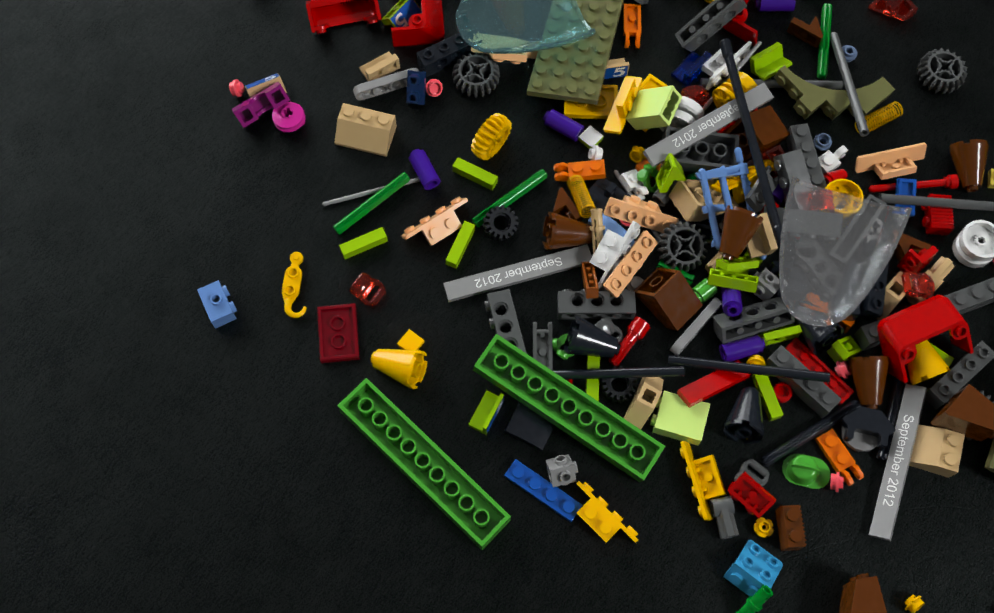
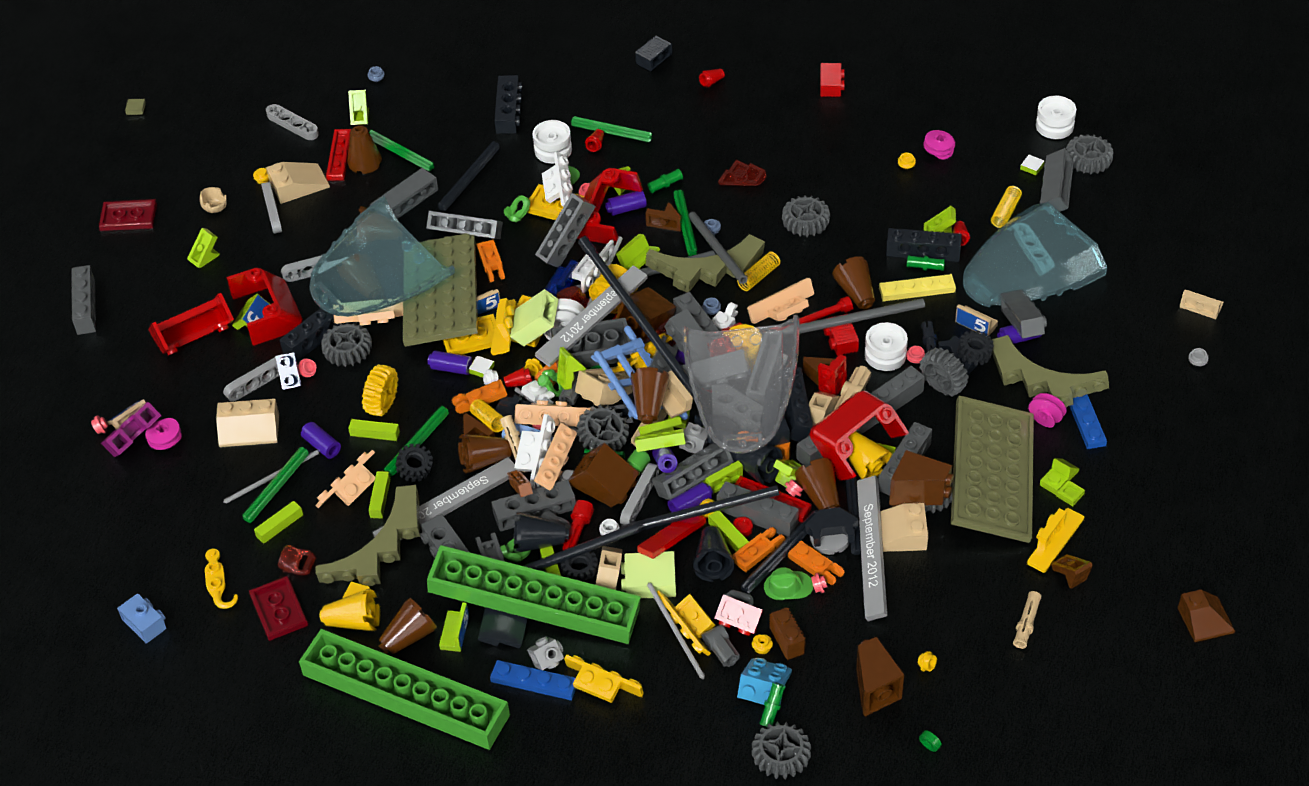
camera: 15 degrees left, 20 degrees down
tan panel [359,52,400,81] -> none
blue tile [894,178,917,217] -> none
clear red piece [901,271,935,299] -> none
none -> olive arch [316,485,420,586]
none -> reddish brown cone [378,598,437,655]
none -> red cone [504,367,533,388]
none -> white plate [599,519,620,535]
none -> light grey axle [647,582,705,679]
none -> orange hinge [732,527,785,572]

